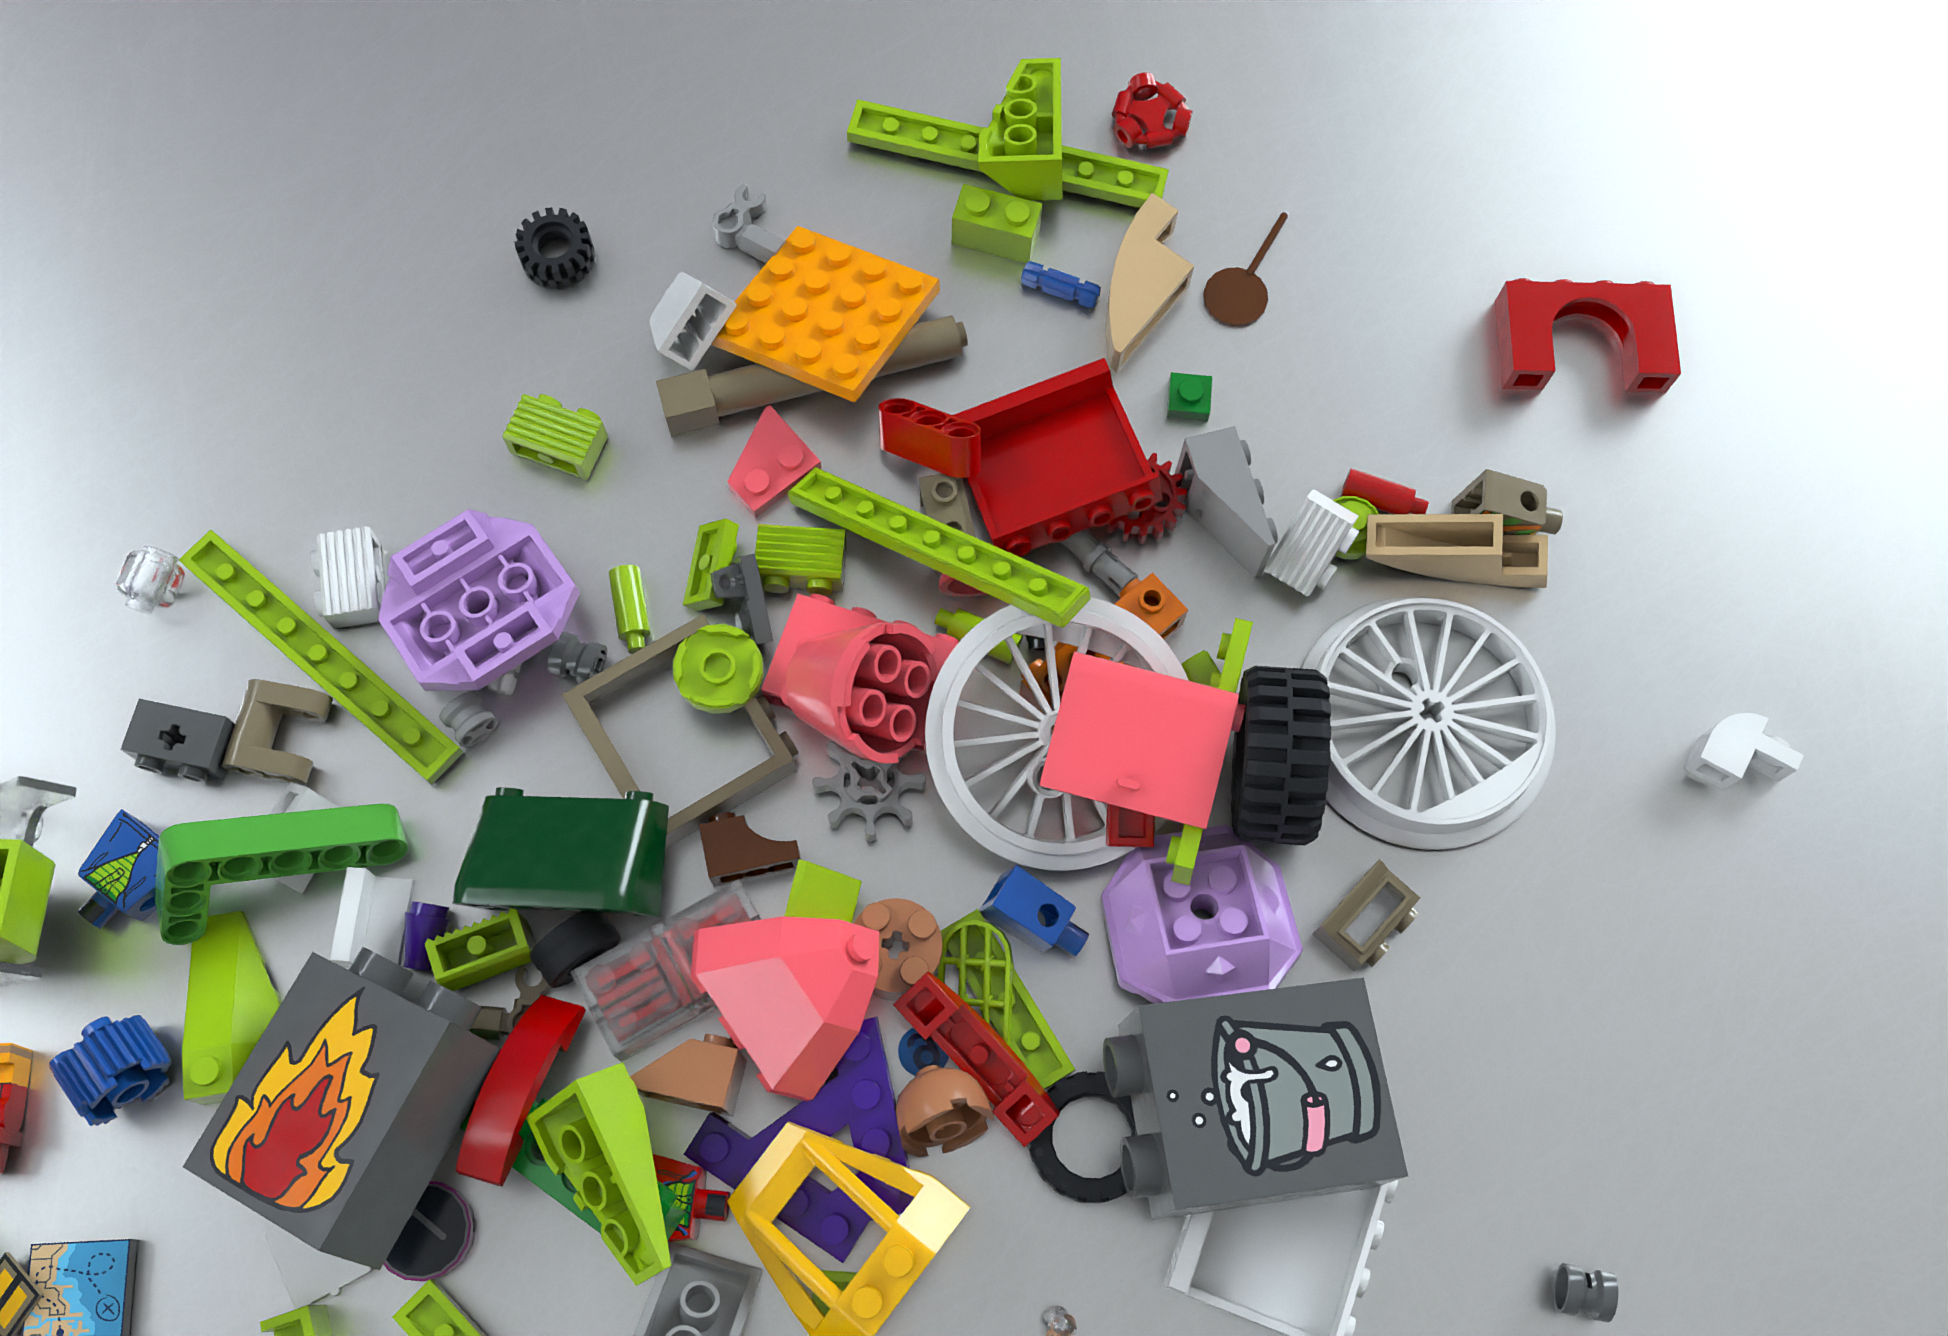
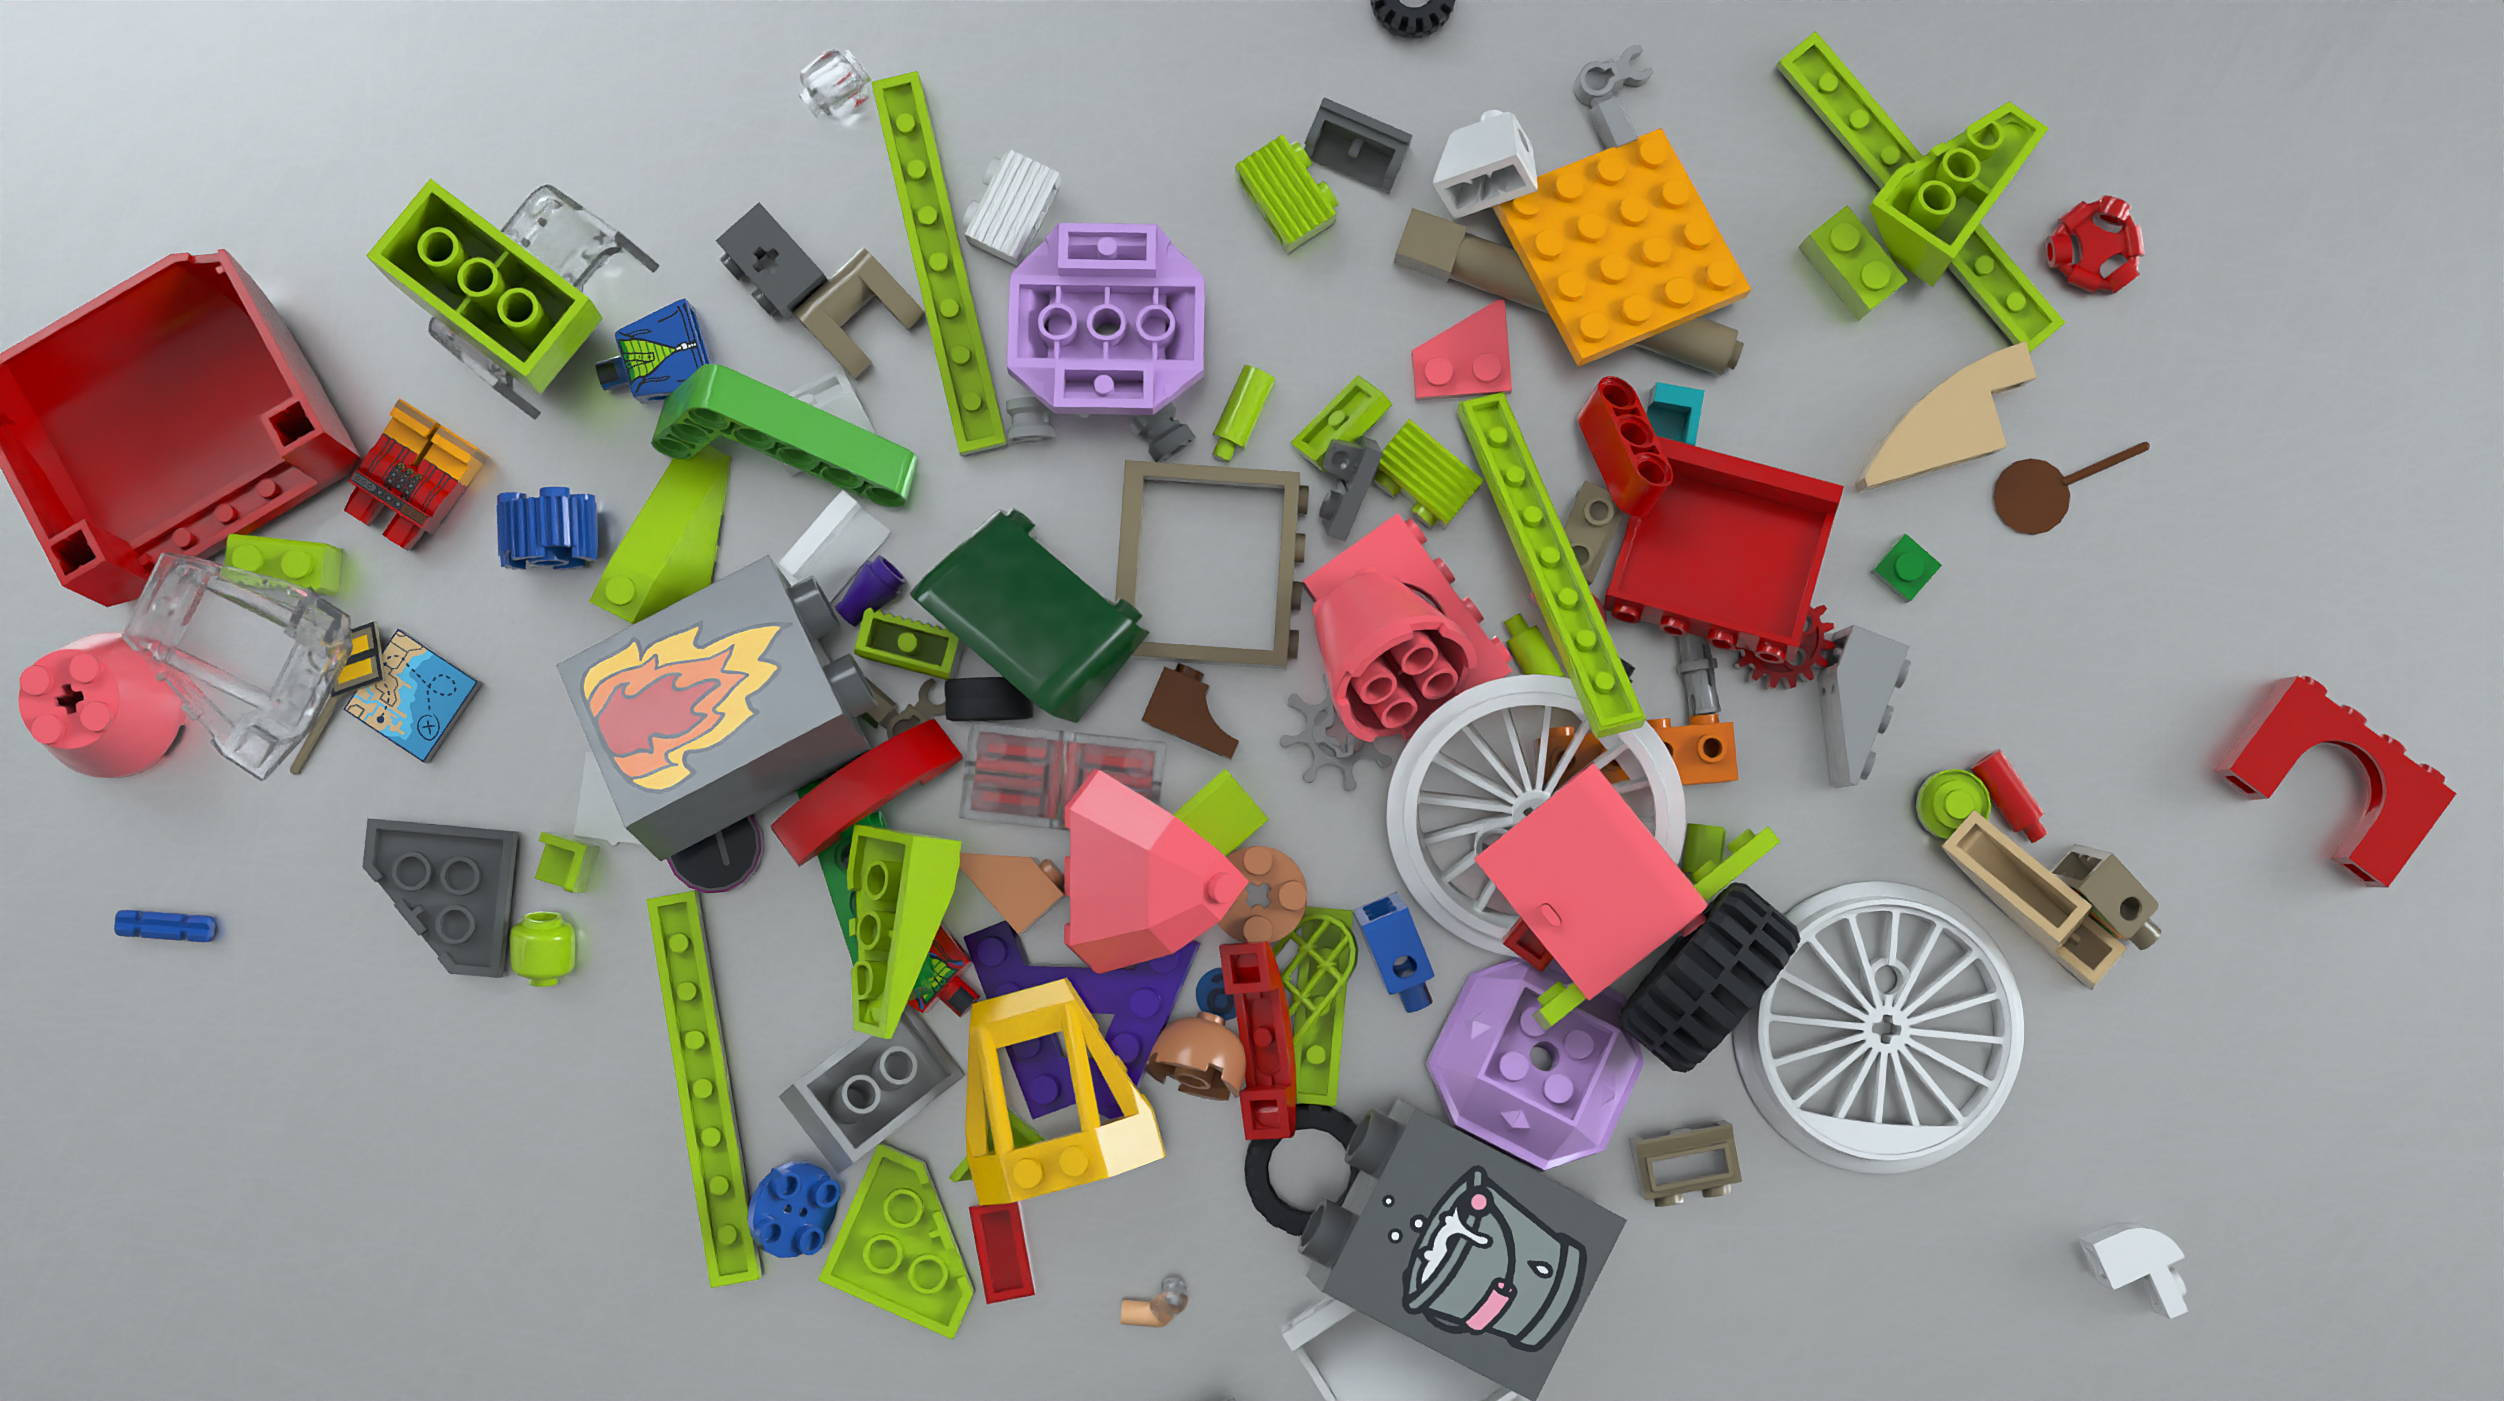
camera: 35 degrees right, 15 degrees up
lime tile [673,624,764,714] -> none
blue axle [1021,261,1101,308] -> none
white brick [1264,489,1359,596] -> none
none -> dark grey hinge [1304,97,1412,194]
none -> teal panel [1646,382,1705,446]

